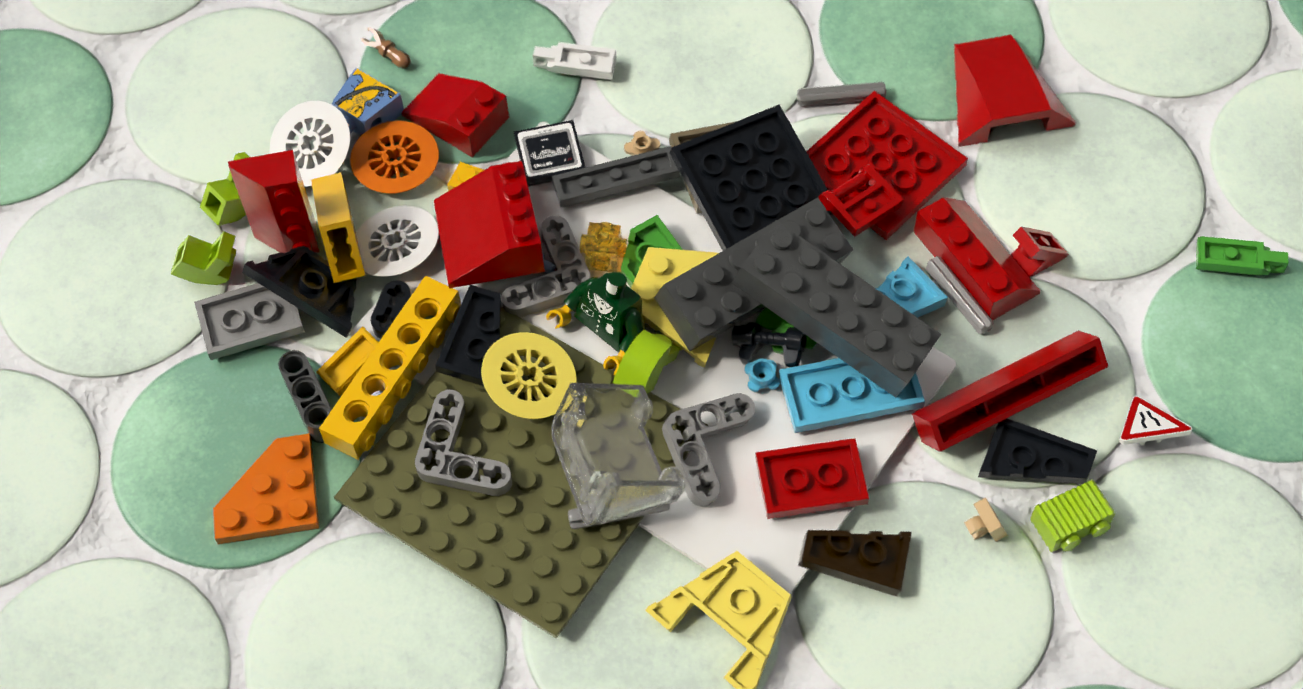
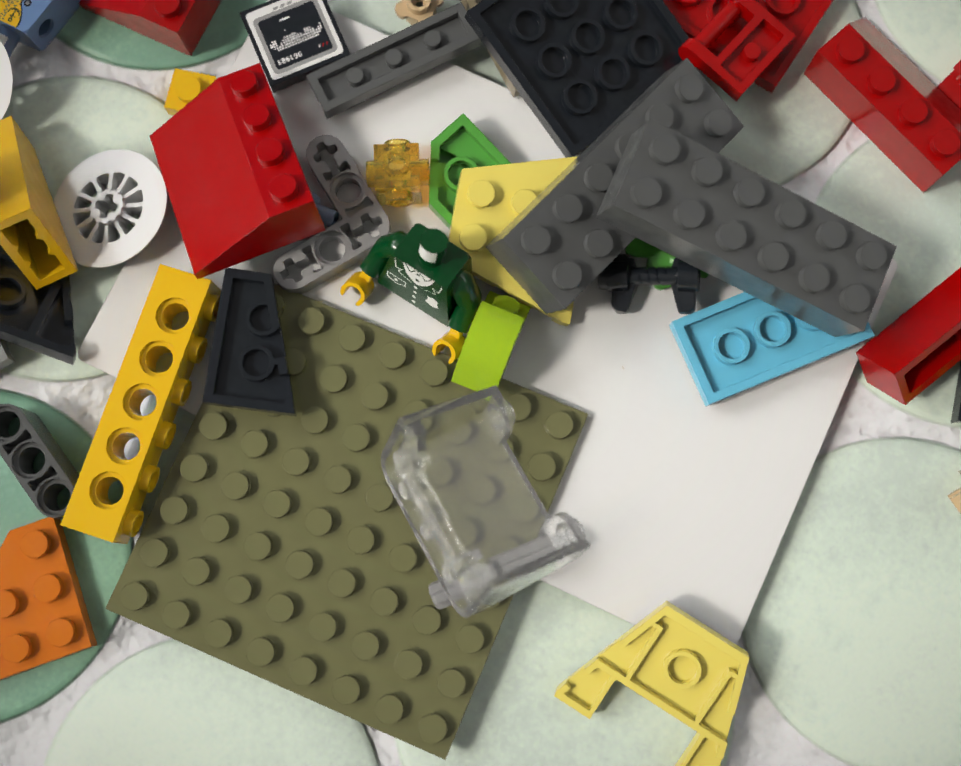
camera: 10 degrees left, 20 degrees up
yellow tile [316,326,379,396] -> none
orange piece [350,121,439,193] -> none
black beam [370,280,411,339] -> none
light grey beam [415,390,512,496] -> none
light yellow piece [481,332,577,419] -> none
light grey beam [662,393,755,507] -> none
medium azure plate [744,359,780,392] -> none
red plate [755,438,869,519] -> none
dark brown wing [798,530,912,597] -> none
medium azure wing [875,256,948,318] -> none
light grey axle [926,256,994,335] -> none

